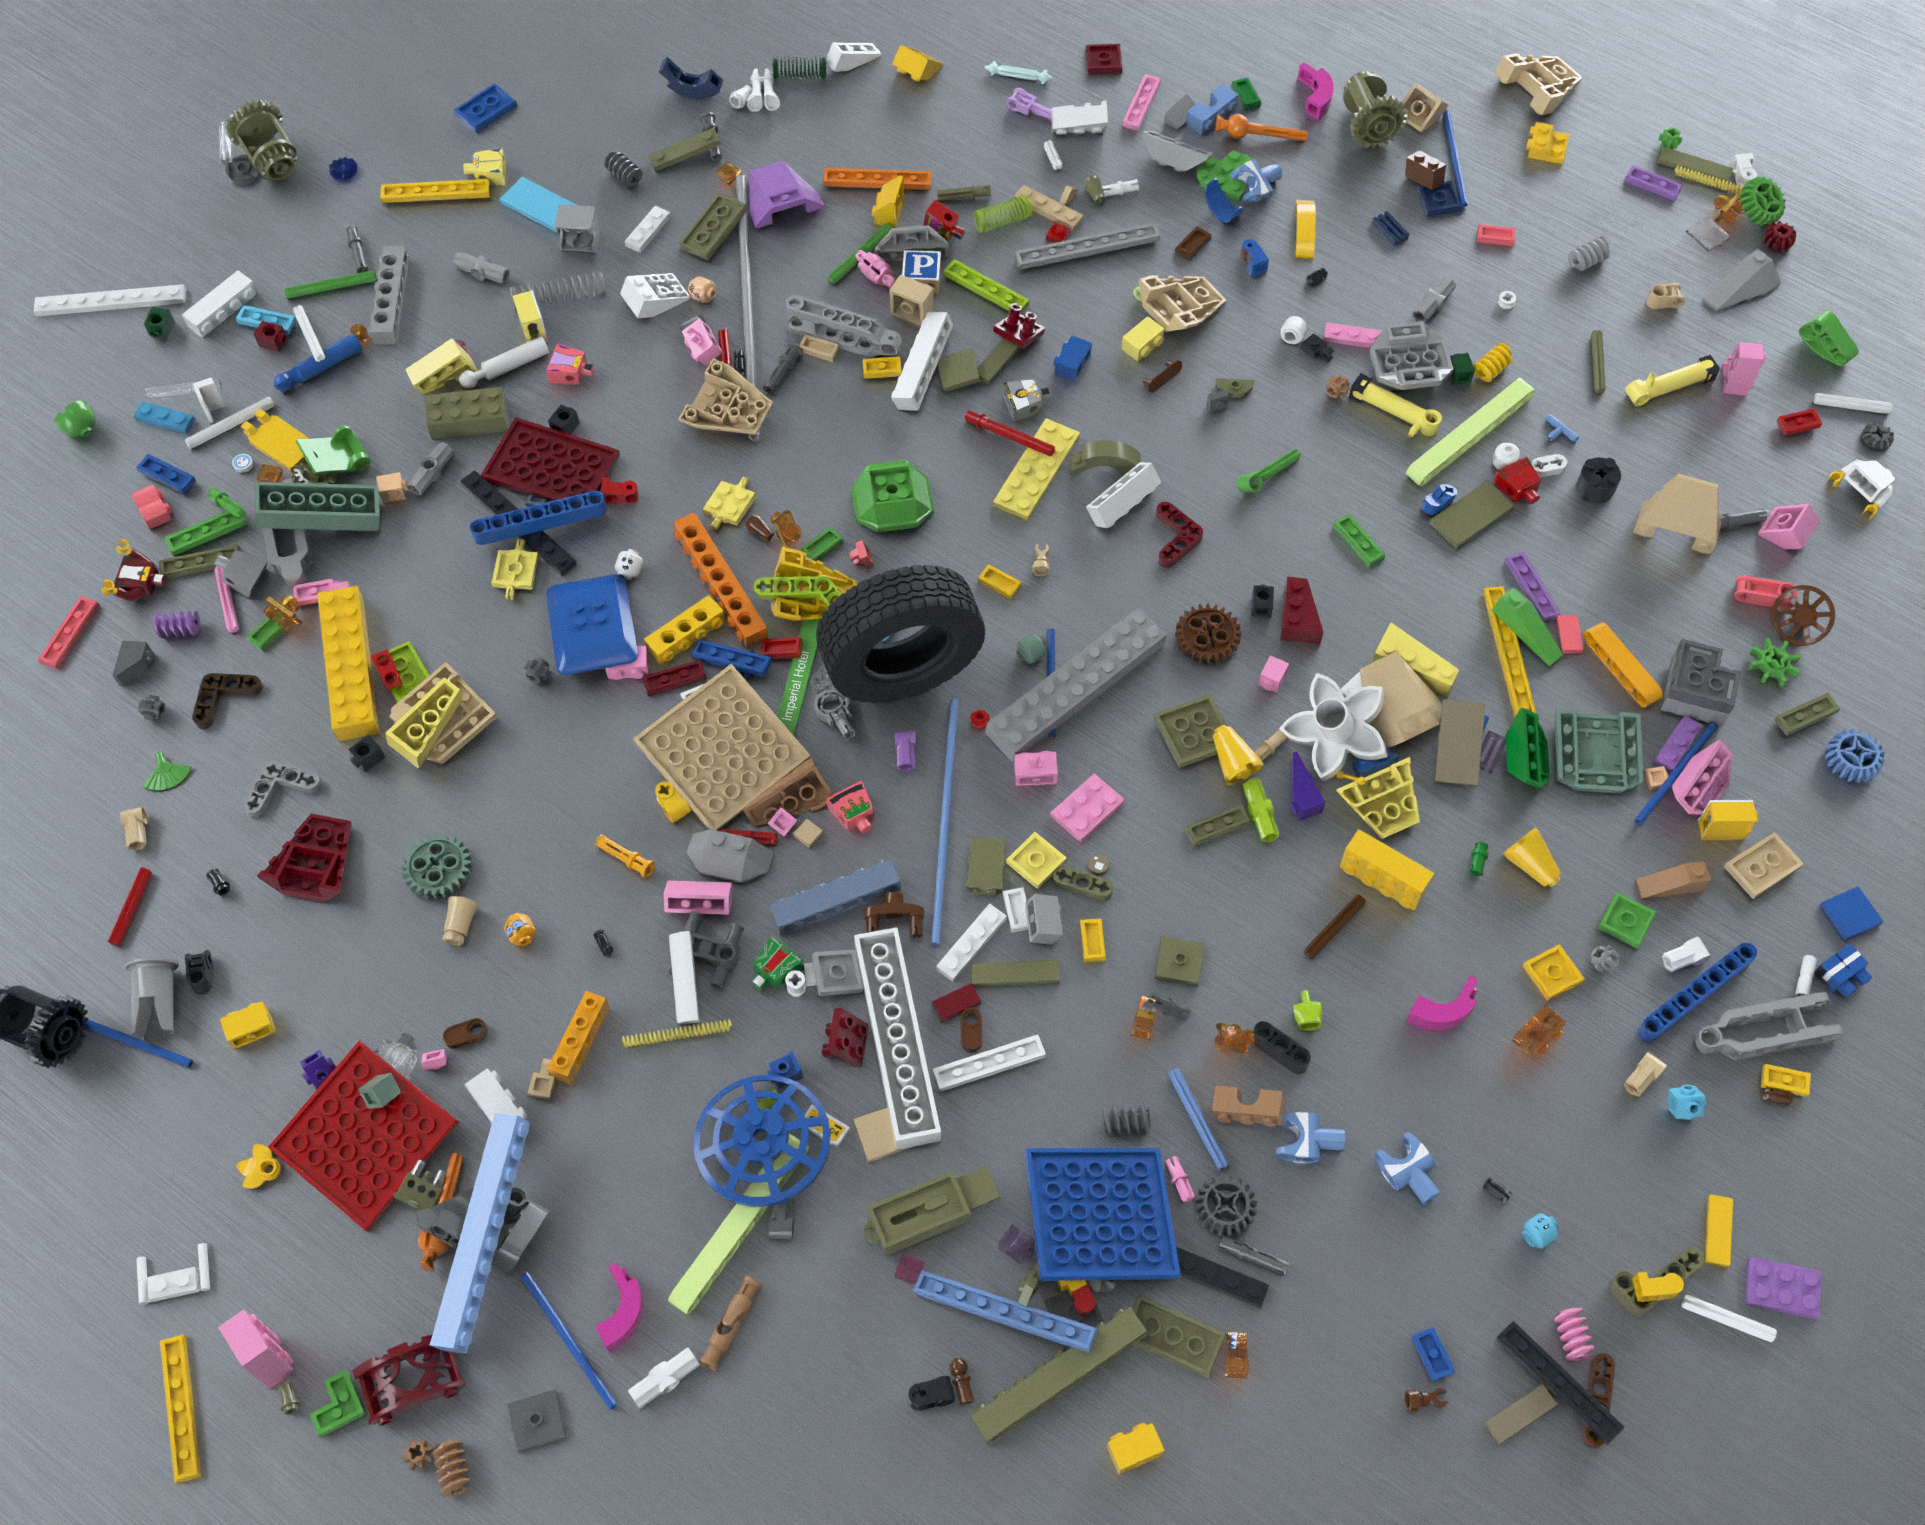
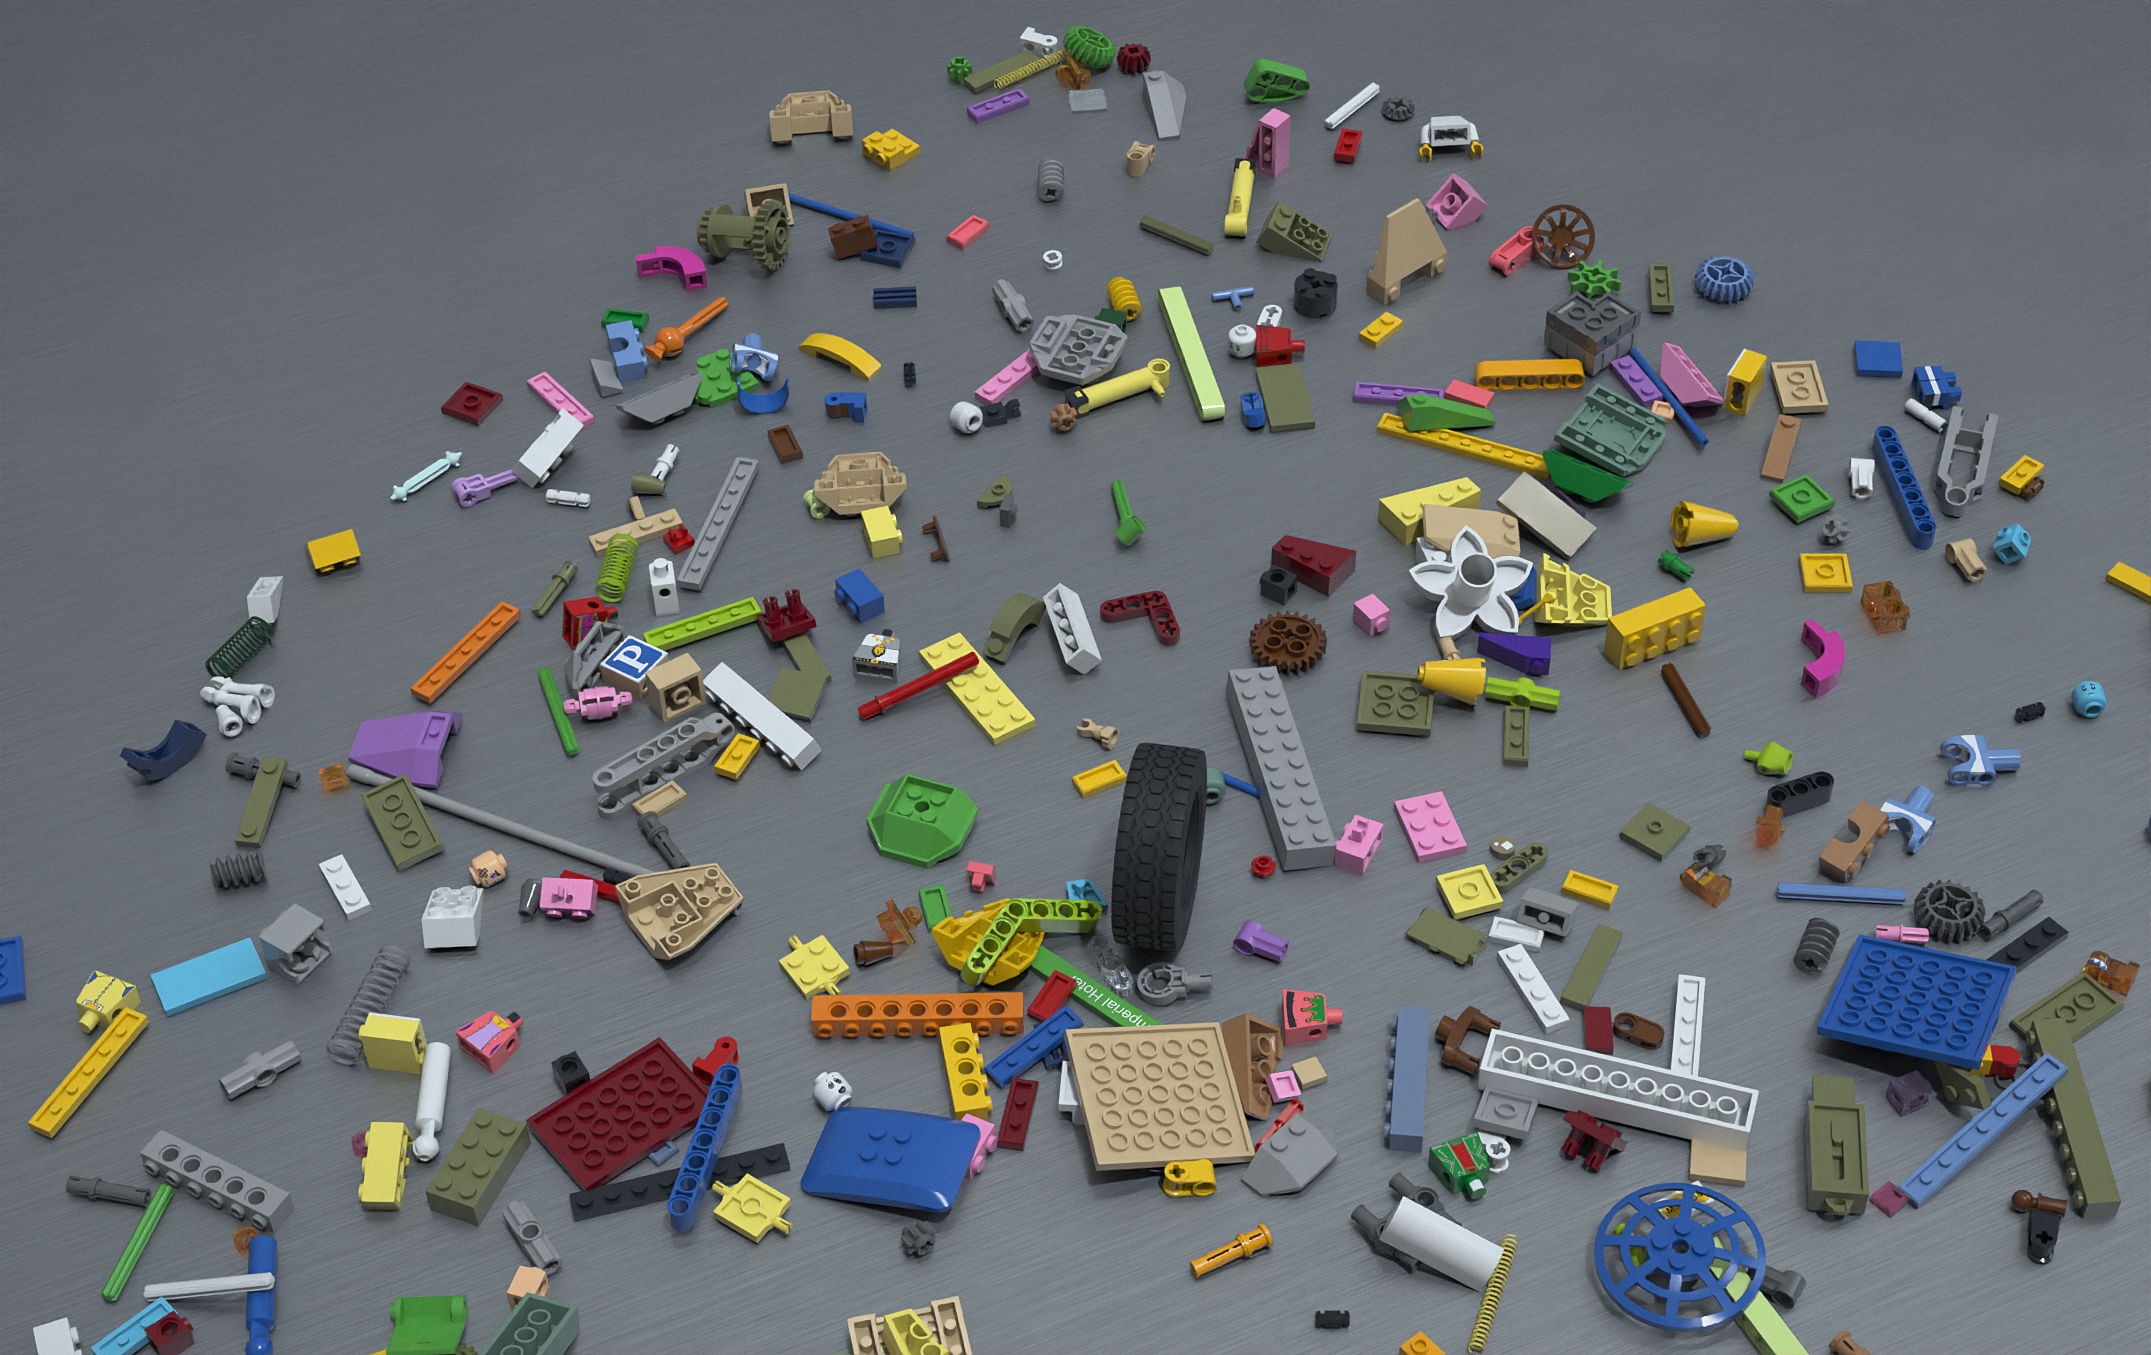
camera: 60 degrees left, 15 degrees down
bright pink brick [663,881,732,915] -> none
blue brick [767,1051,803,1089] -> none
yellow slope [872,176,904,228] -> none
medium blue piece [931,699,959,946] -> none
bright green tile [1333,514,1385,567] -> none
none -> white torso [649,558,680,617]
none -> olive slope [1256,201,1332,262]
none -> yellow plate [1359,311,1403,349]

